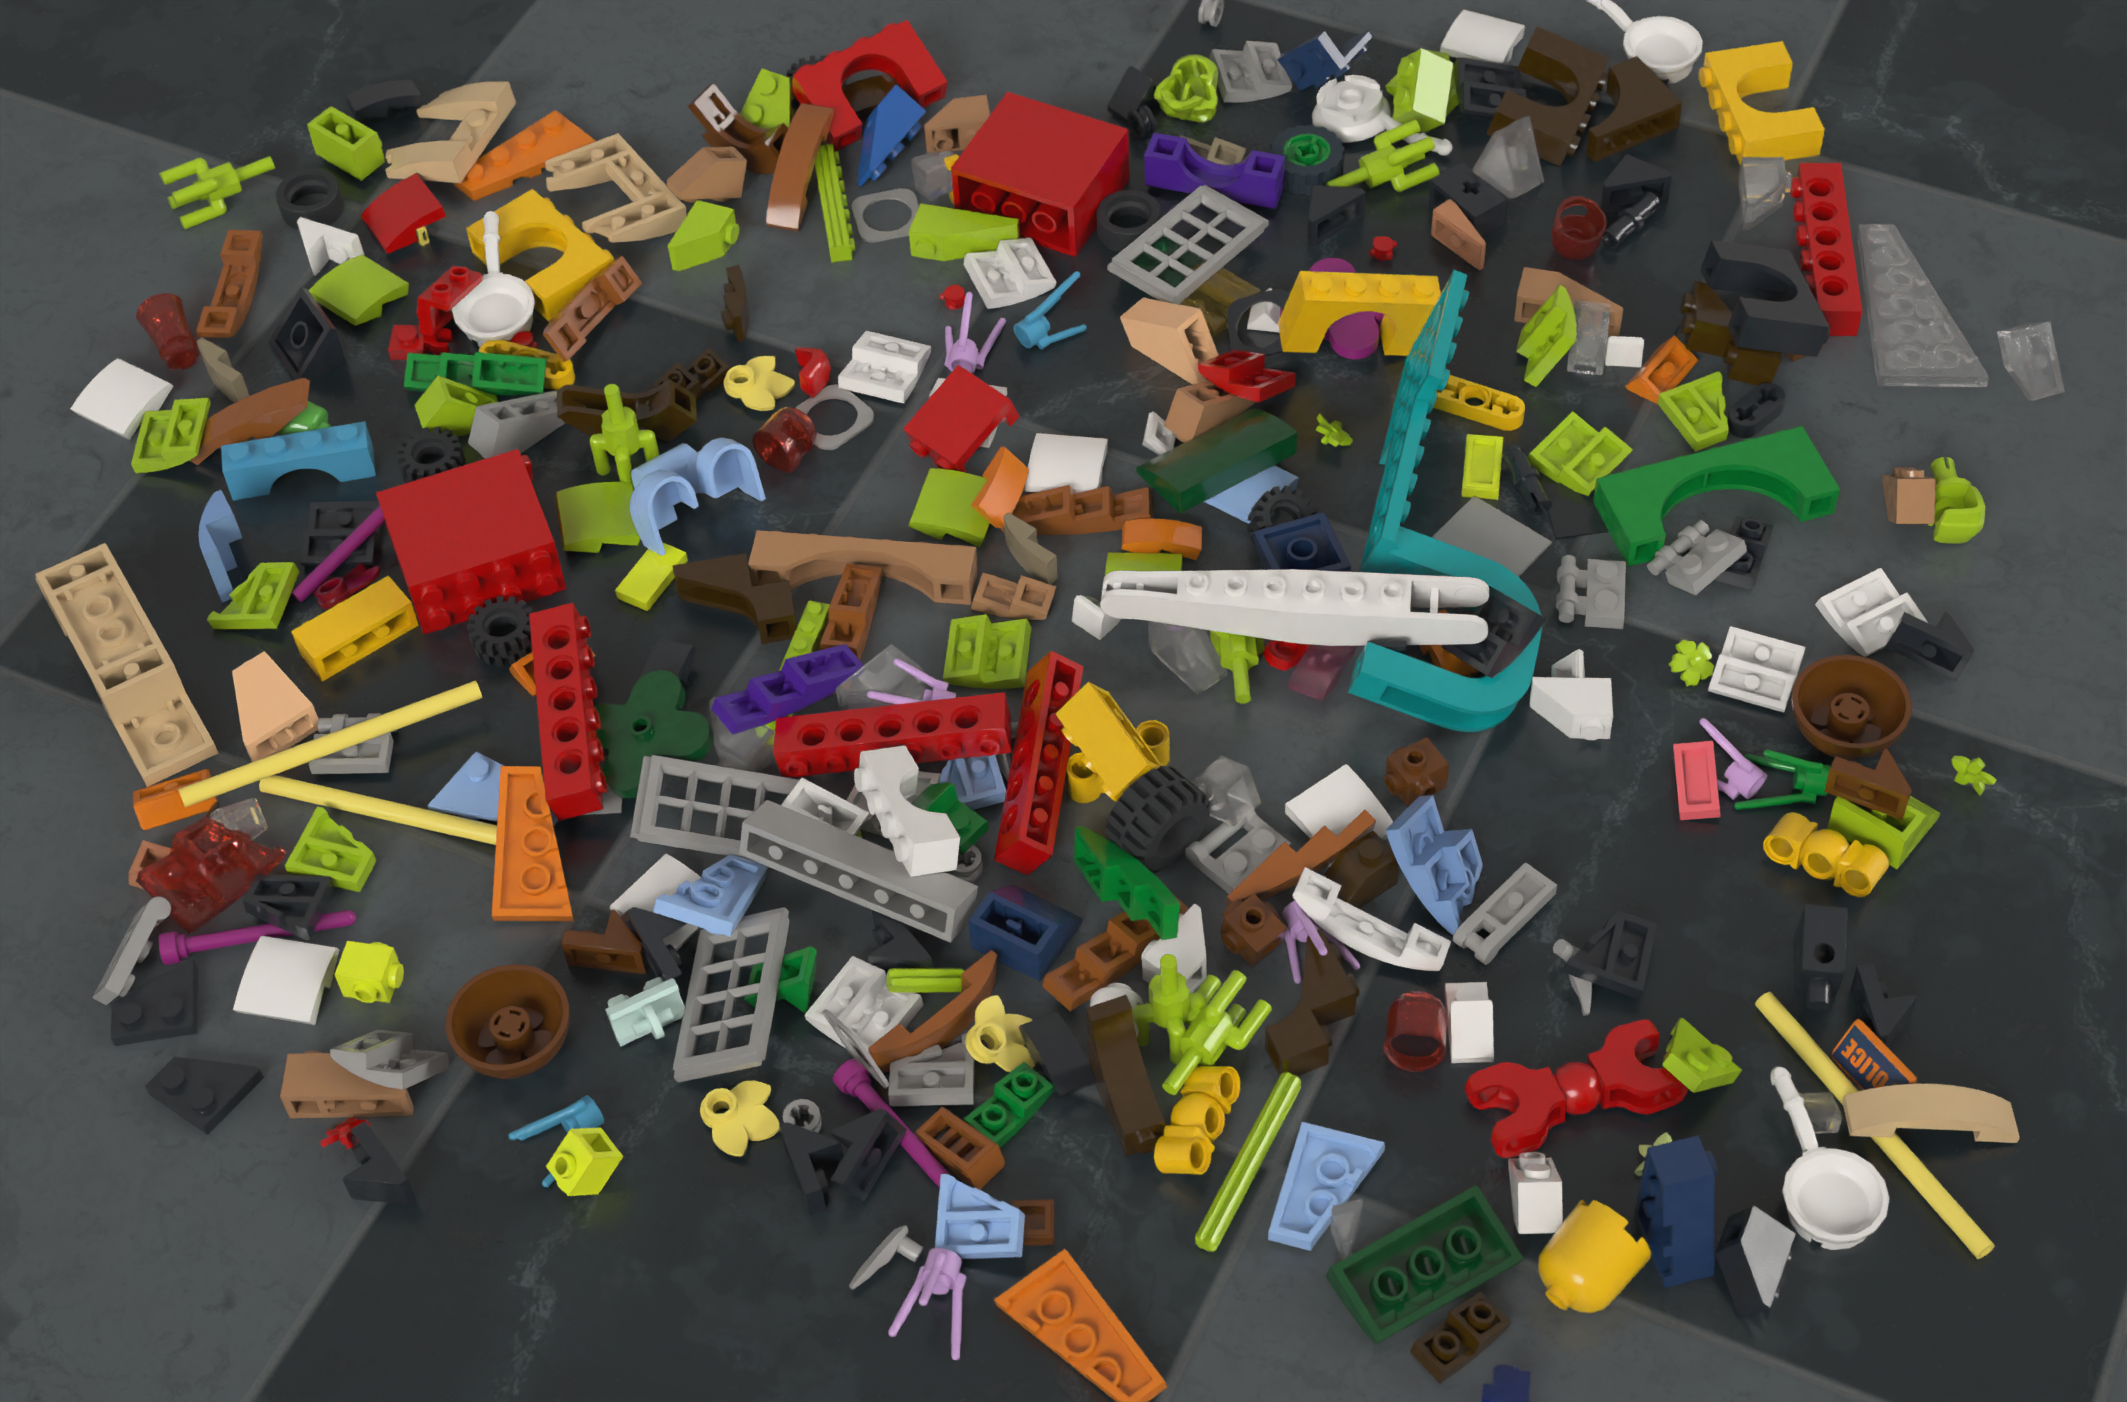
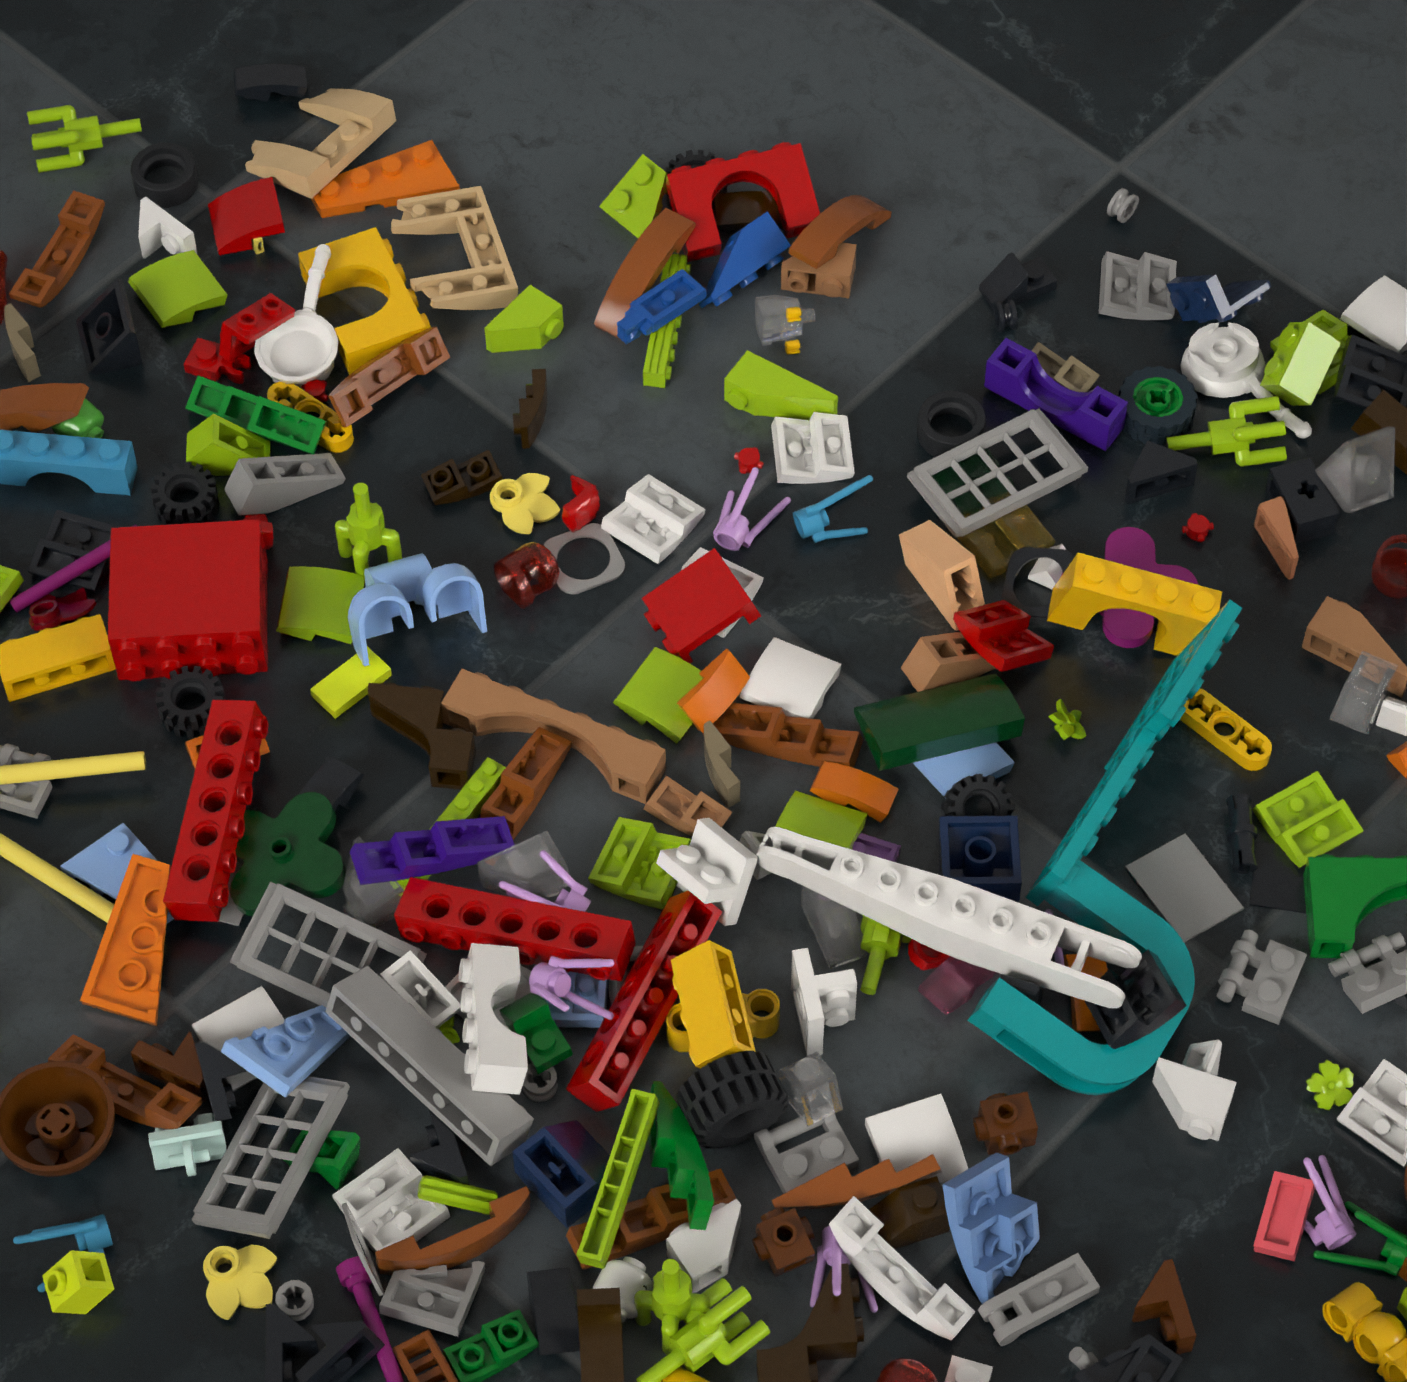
camera: 15 degrees right, 5 degrees up
lime brick [307,106,385,181] -> none
dark brown arch [557,379,697,443] -> none
medium nougat slope [667,147,747,203] -> none
reddish brown arch [688,83,788,174] -> none
light grey piece [851,188,919,243] -> none
red brick [951,92,1130,257] -> none
light yellow plate [965,995,1036,1072] -> none
white slope [1142,412,1176,456] -> none
lime head [1154,54,1219,123] -> none
neon yellow tile [1461,434,1503,500] -> none
lime slope [1516,284,1576,387] -> none
none -> dark orange slope [48,1034,202,1129]
none -> lavender plant [529,956,615,1020]
none -> lime piece [576,1089,660,1269]
none -> blue hinge [617,269,706,344]
none -> white bracket [656,818,758,926]
none -> dark orange slope [788,195,892,269]
none -> white bracket [791,948,857,1057]
none -> reddish brown slope [1132,1259,1196,1354]

